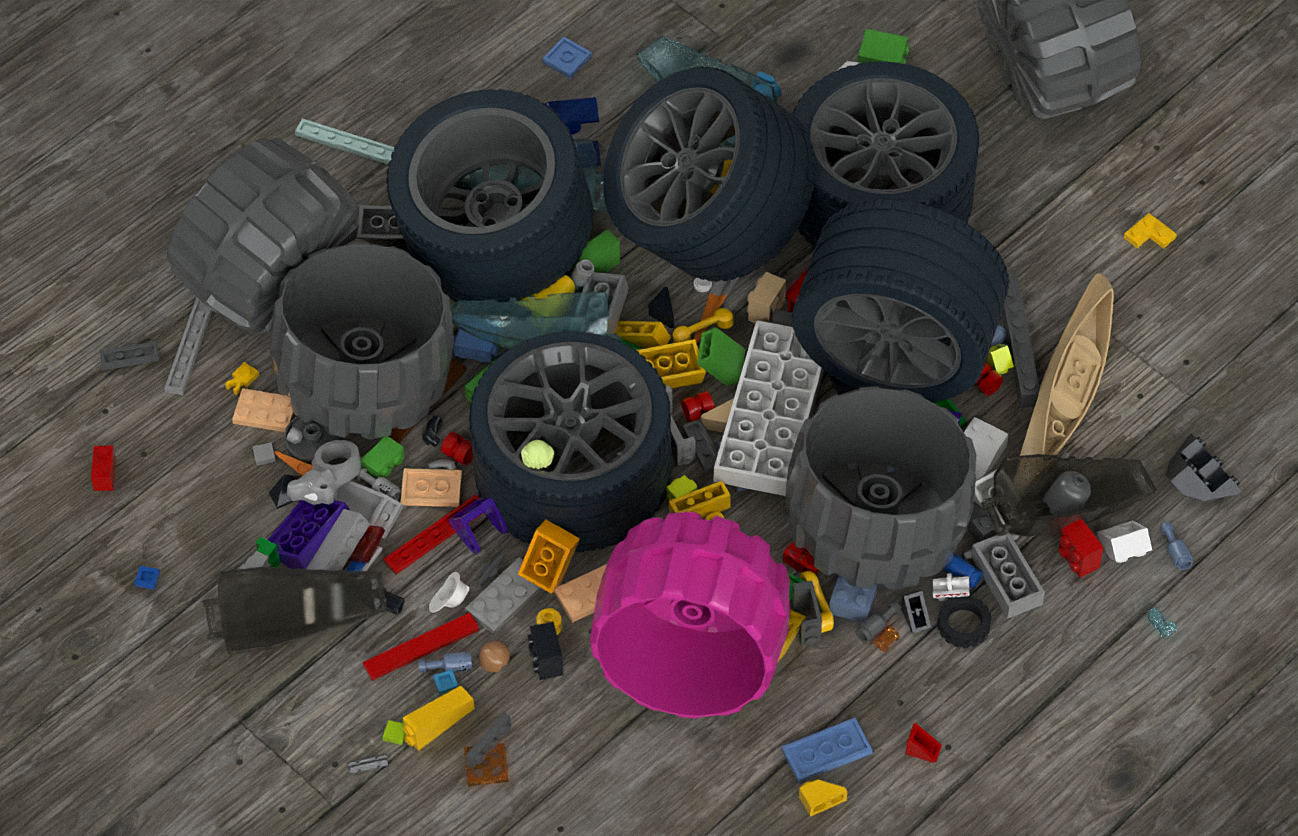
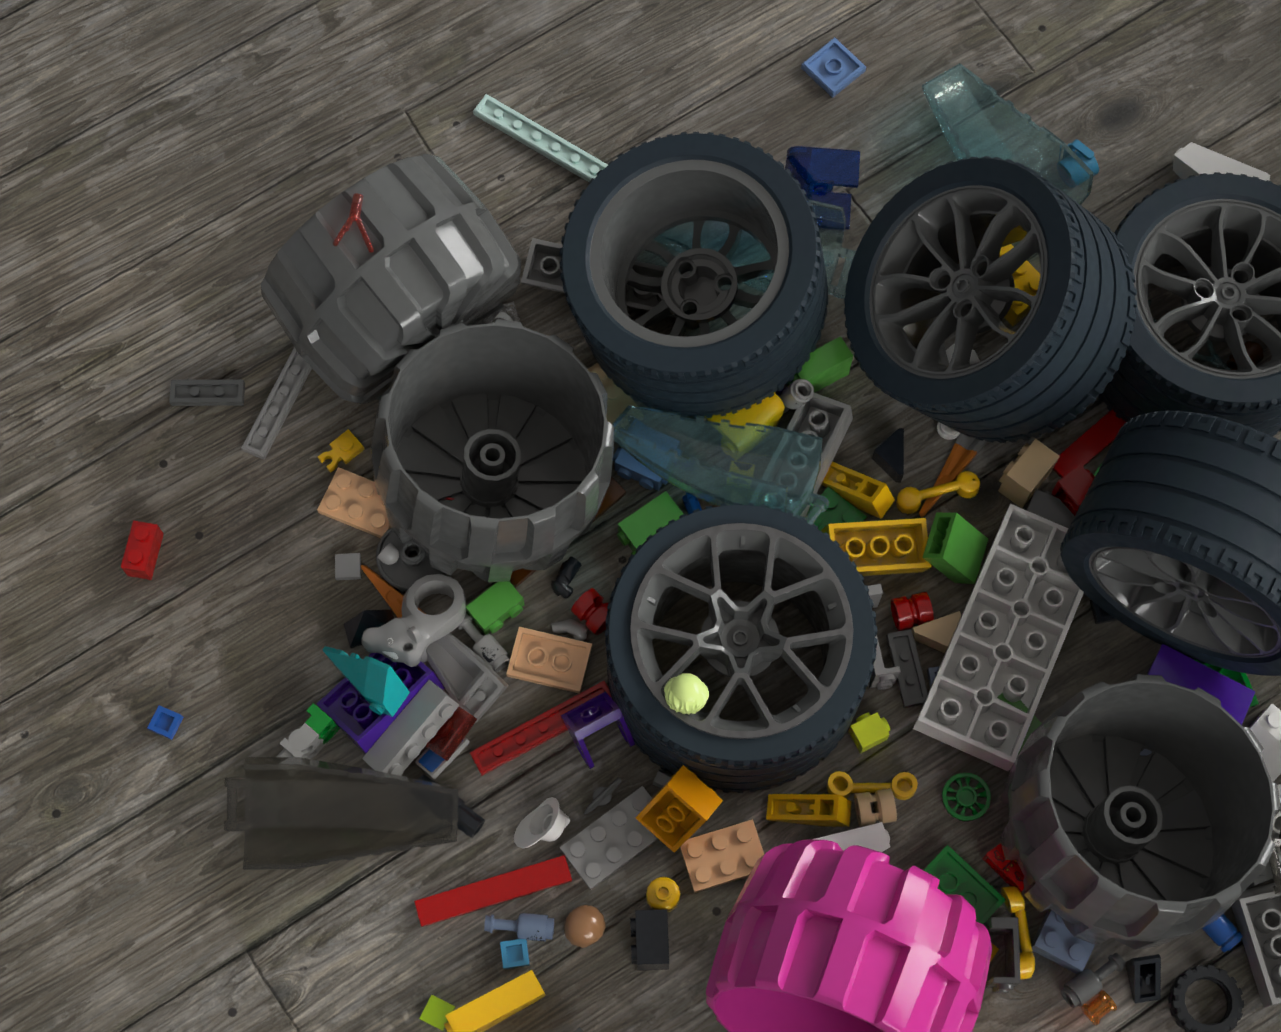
camera: 10 degrees right, 15 degrees up
yellow brick [669,481,731,519] -> none
bright green brick [858,29,910,64] -> none
white hips [933,573,969,601] -> none
none -> teal wedge [322,646,410,717]
none -> clear red plant [333,193,374,253]
none -> green wheel [942,773,991,821]

